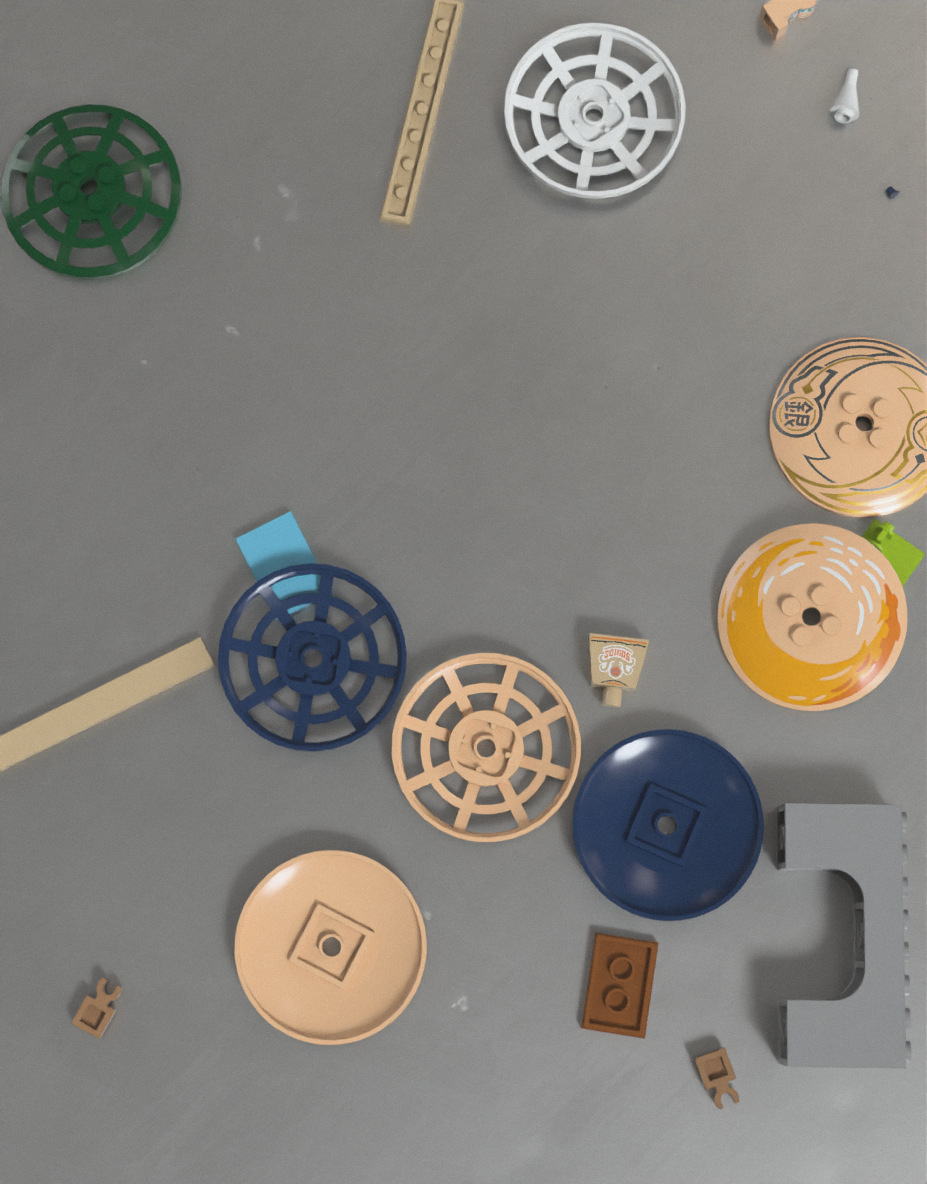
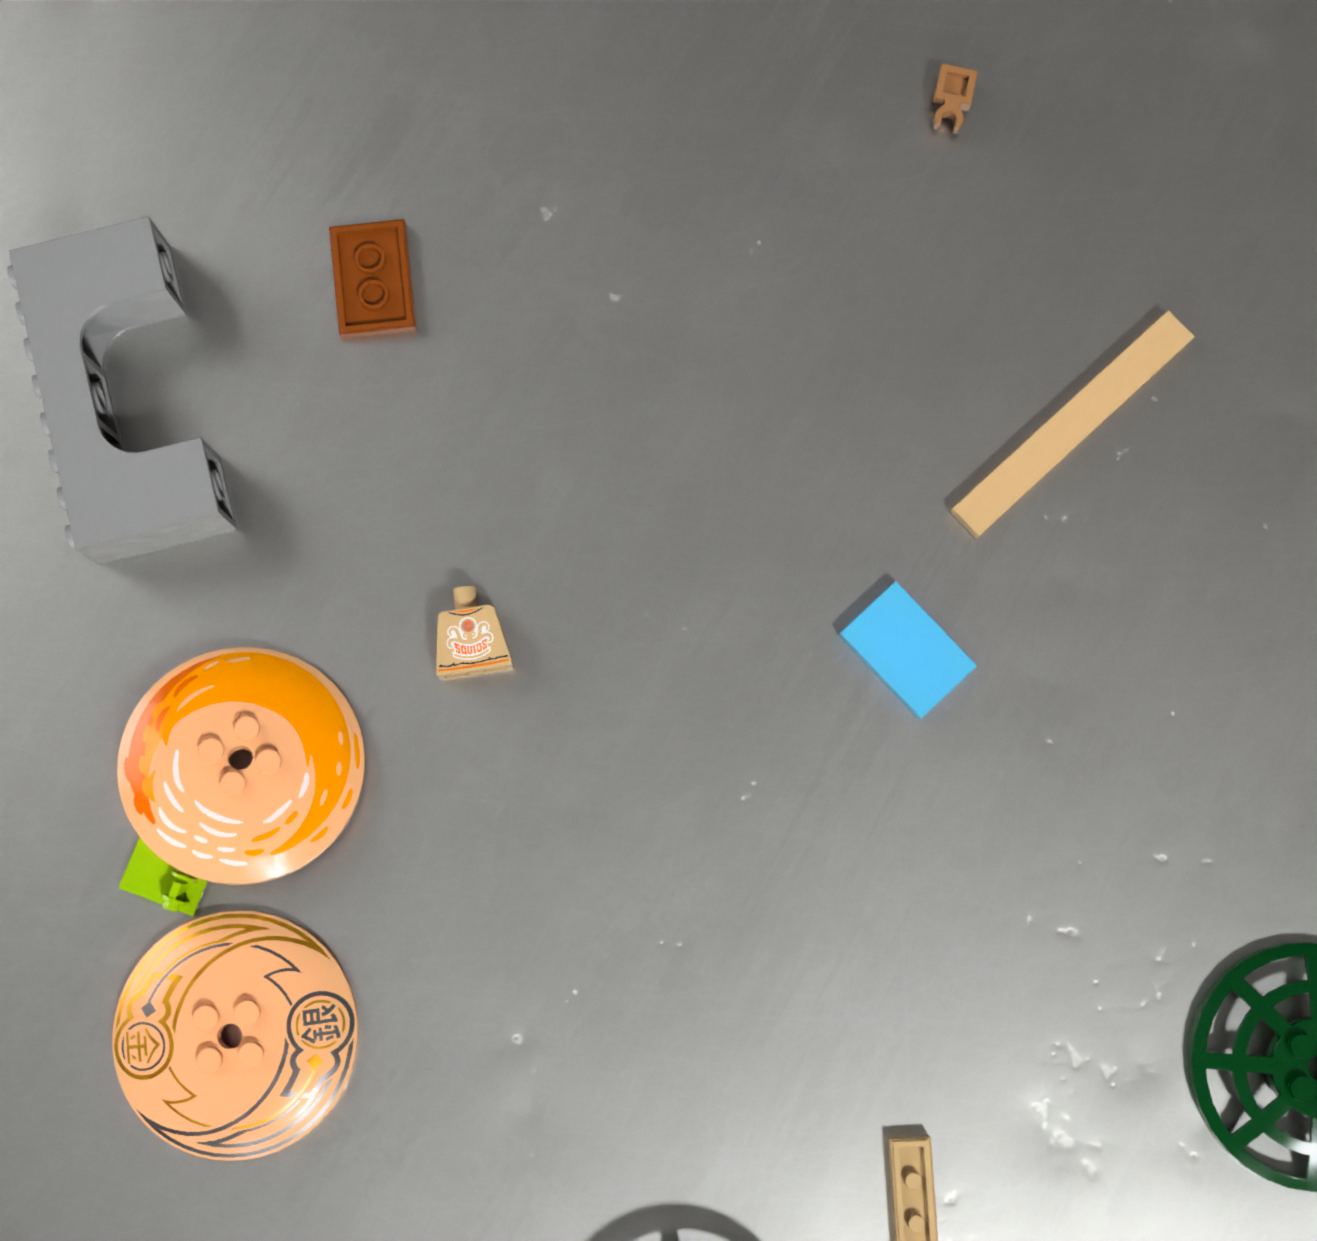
camera: 155 degrees right, 0 degrees up
dark blue dish [218,563,407,752] -> none
light nougat dish [234,850,427,1045] -> none
light nougat dish [391,653,581,842] -> none
dark blue dish [572,729,764,921] -> none
medium nougat plate [694,1047,739,1109] -> none

